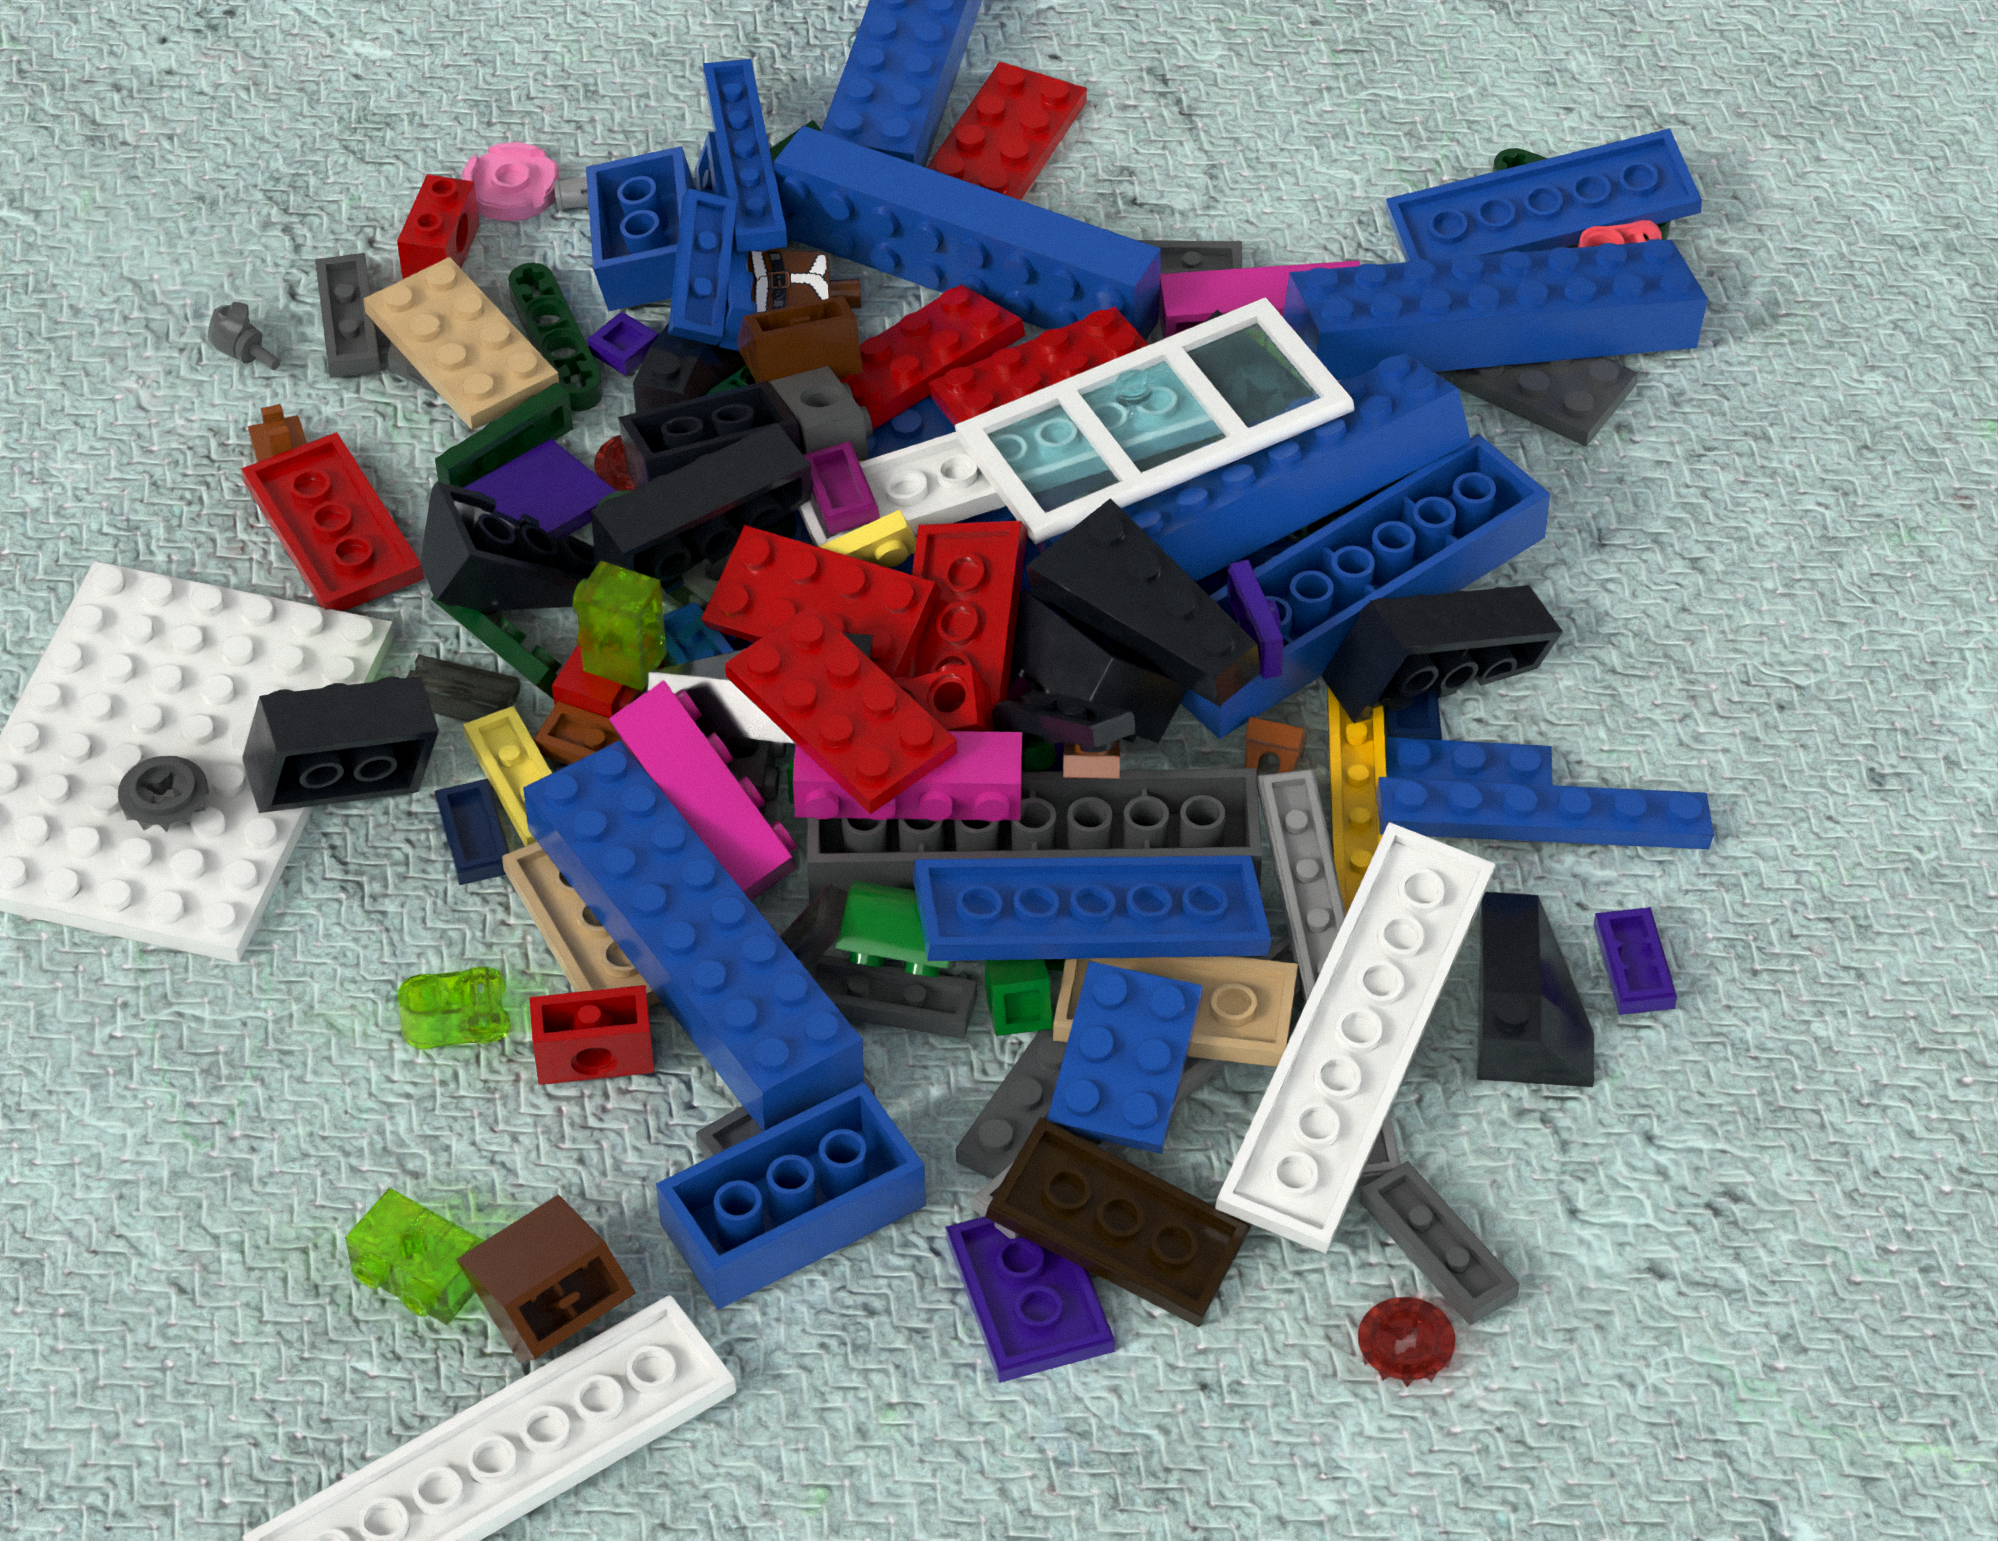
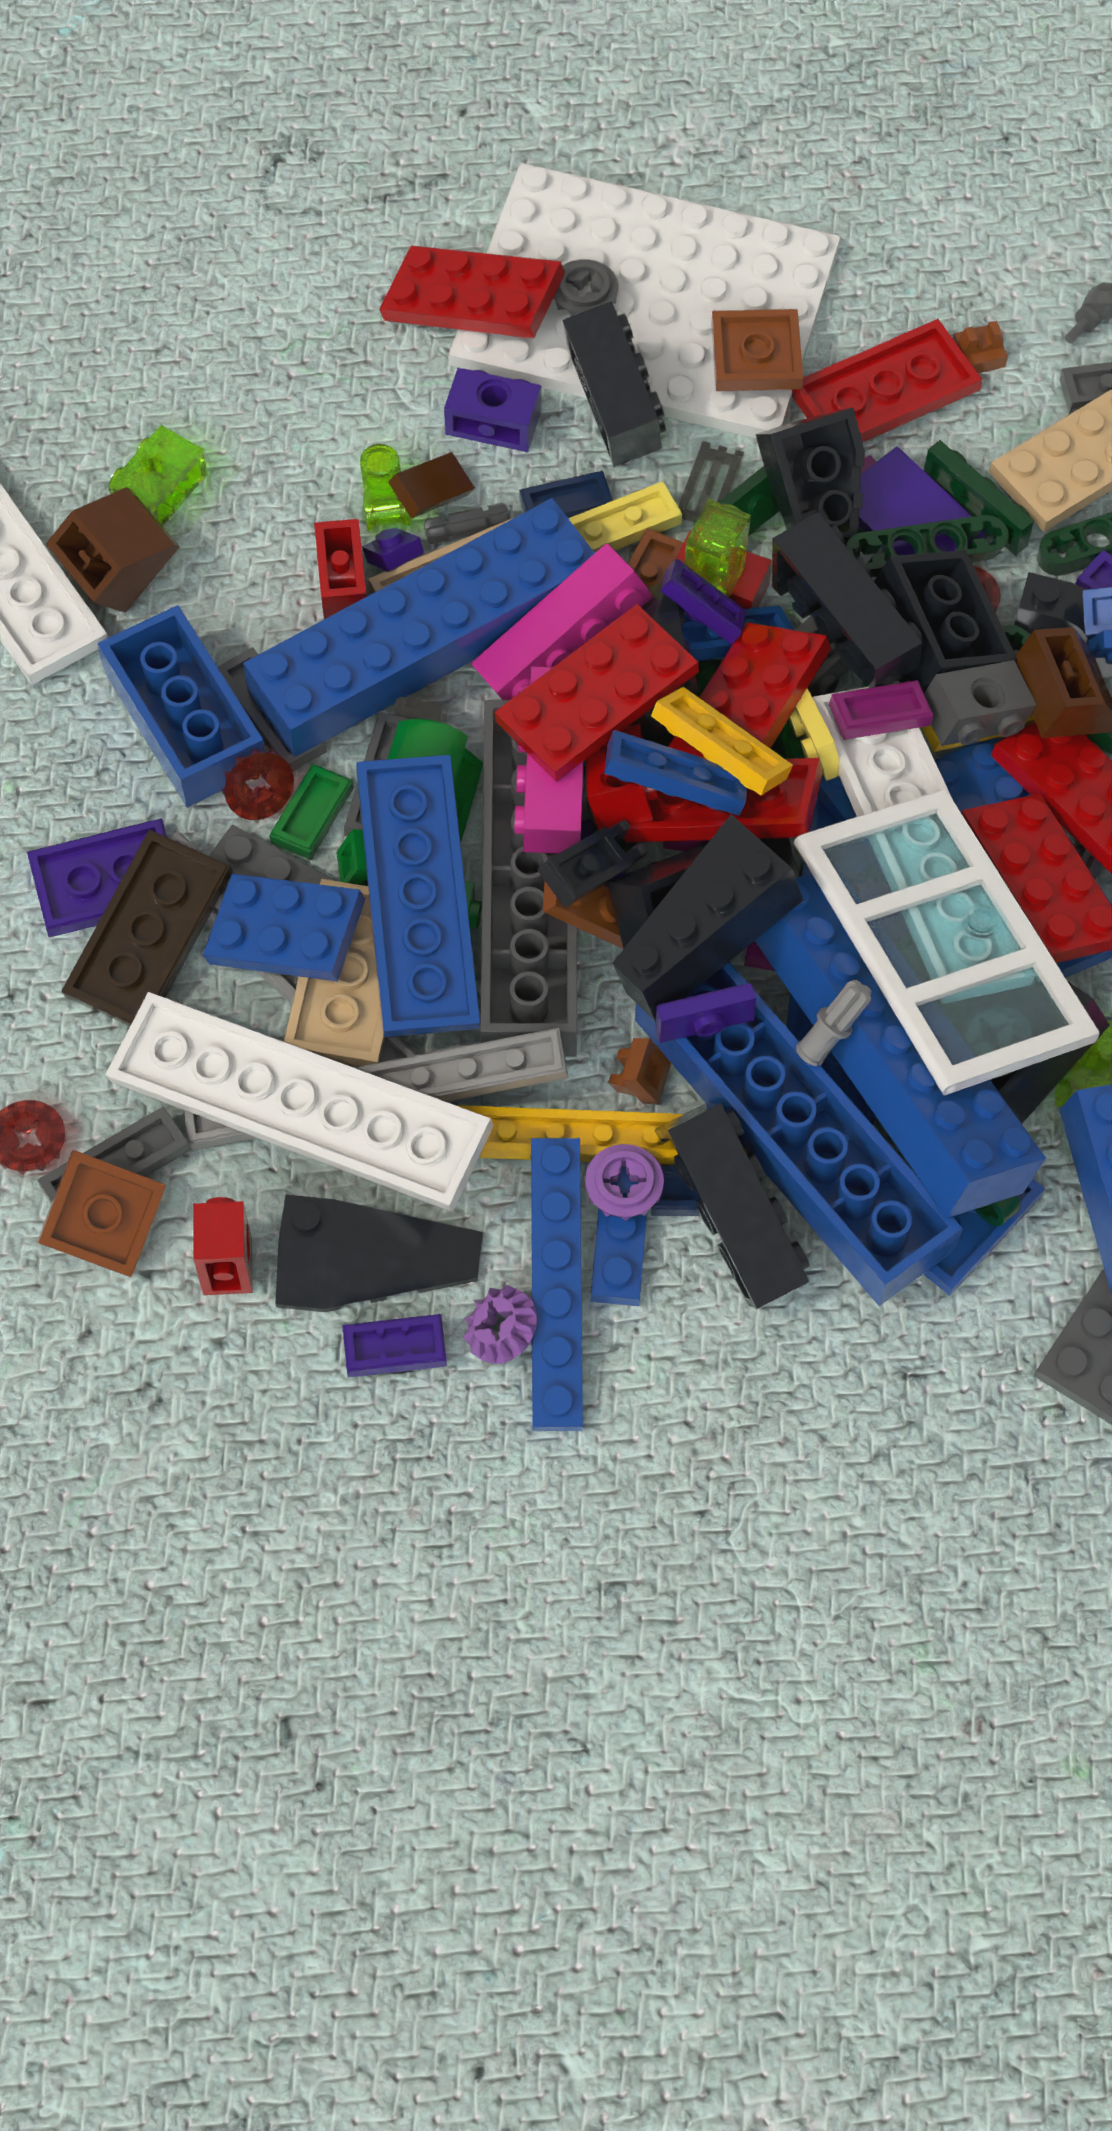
camera: 90 degrees right, 15 degrees up
none -> dark orange plate [36,1150,166,1277]
none -> red brick [193,1197,253,1295]
none -> clear red gear [221,749,294,820]
none -> green tile [269,763,354,860]
none -> dark purple plate [362,528,424,572]
none -> red plate [379,245,565,338]
none -> reddish brown tile [388,452,475,519]
none -> dark grey axle [424,503,510,544]
none -> dark purple brick [444,367,541,452]
none -> medium lavender gear [463,1285,537,1364]
none -> medium lavender gear [585,1144,664,1221]
none -> blue plate [604,730,747,816]
none -> yellow plate [651,687,793,795]
none -> dark purple plate [660,559,746,645]
none -> dark orange plate [711,309,803,391]
none -> light grey axle [796,980,871,1066]
none -> dark green beam [846,515,1009,578]

